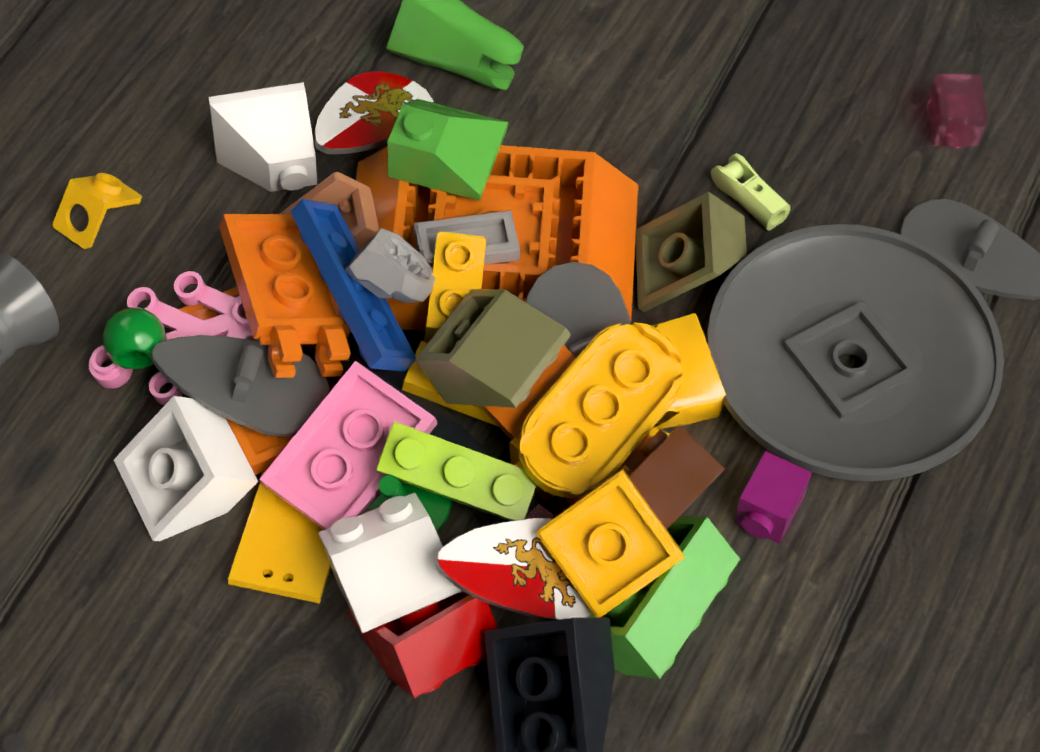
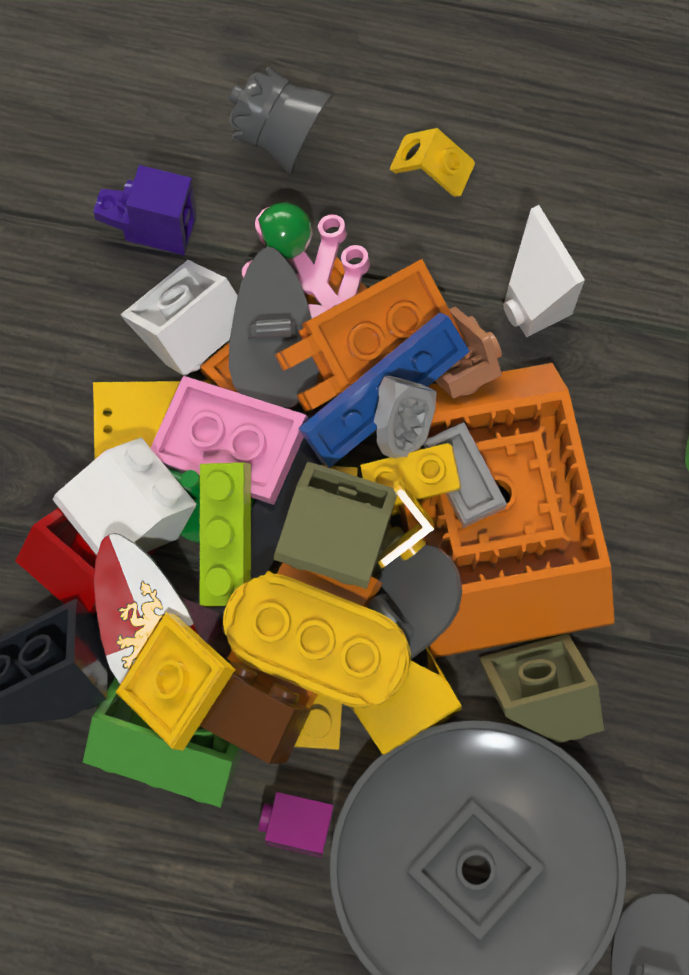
camera: 75 degrees right, 15 degrees up
shield [314,71,433,155] -> none
bright green slope [387,99,508,201] -> none
yellowish green bar [711,153,790,231] -> none
none -> dark purple hinge [93,165,197,255]
none -> yellow bracket [377,479,434,568]

